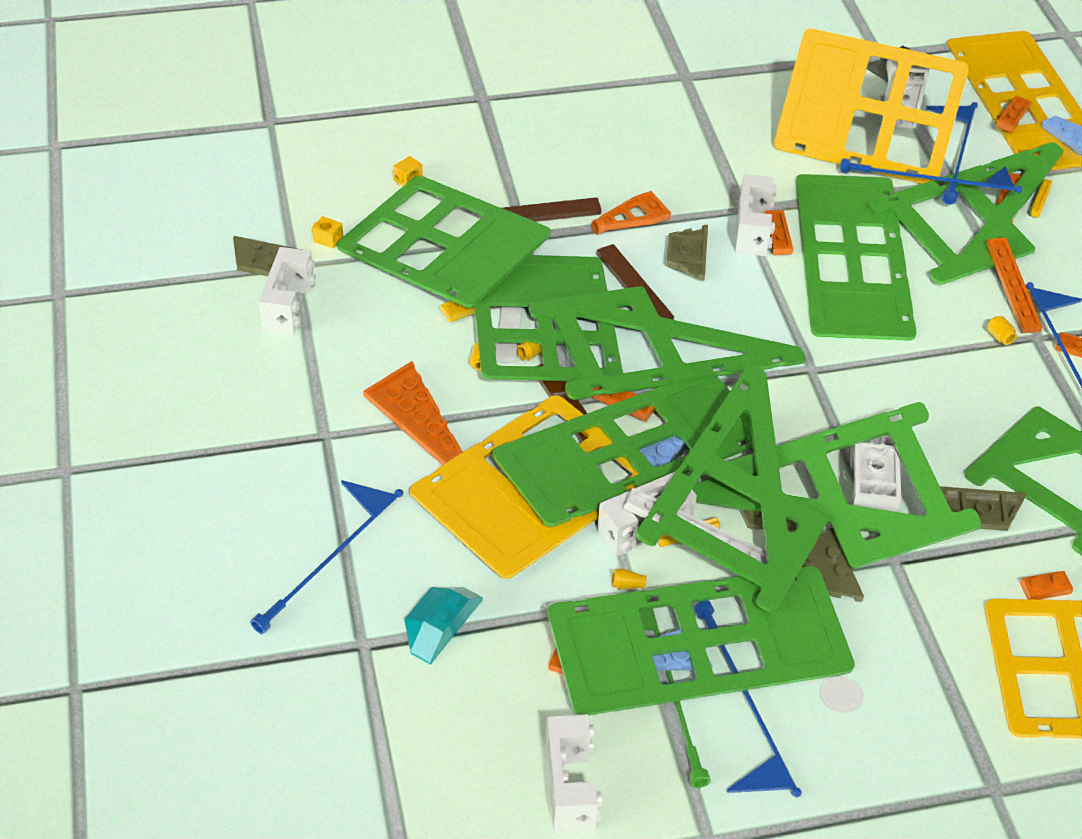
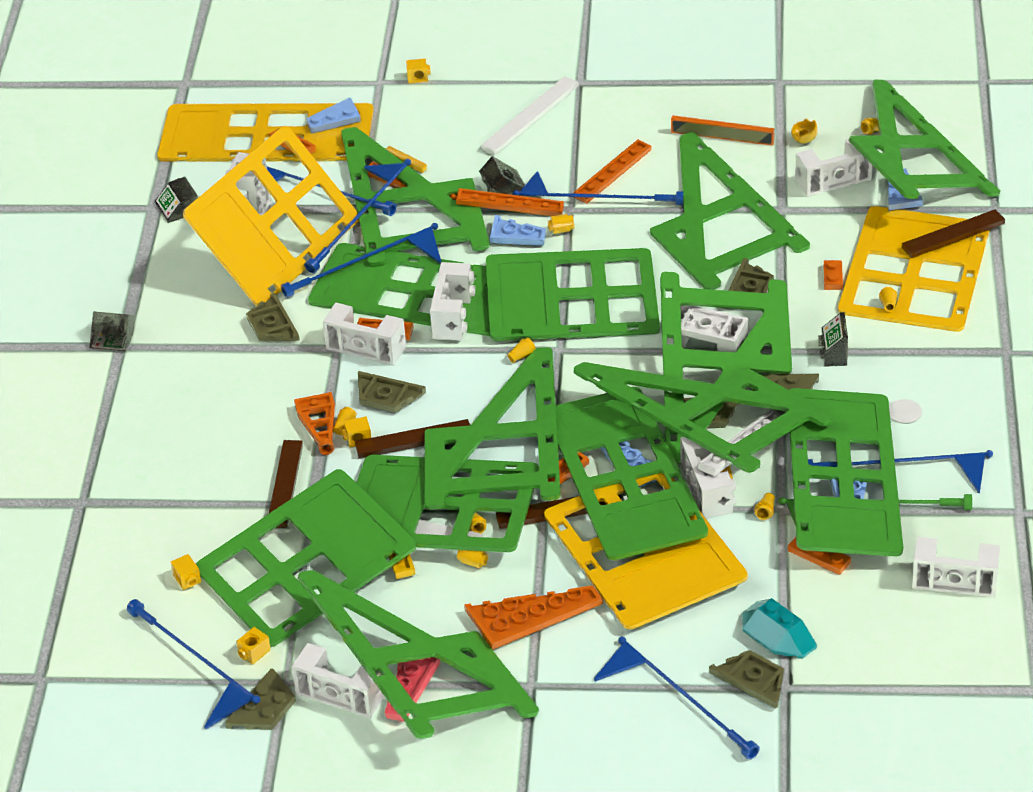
camera: 70 degrees left, 5 degrees down
none -> clear smoke slope [89,311,135,352]
none -> blue piece [126,599,260,730]
none -> olive wing [246,293,300,341]
none -> blue piece [281,223,441,298]
none -> bright green piece [298,570,539,739]
none -> yellow cone [333,407,357,436]
none -> yellow brick [342,416,371,448]
none -> coral wing [385,657,441,722]
none -> white plate [430,262,475,340]
none -> clear smoke slope [479,156,525,195]
none -> bright green door [486,248,660,341]
none -> light blue wing [490,215,546,246]
none -> yellow cone [507,338,536,363]
none -> olive wing [709,650,784,709]
none -> clear smoke slope [818,312,848,367]
none -> yellow cone [879,287,897,312]

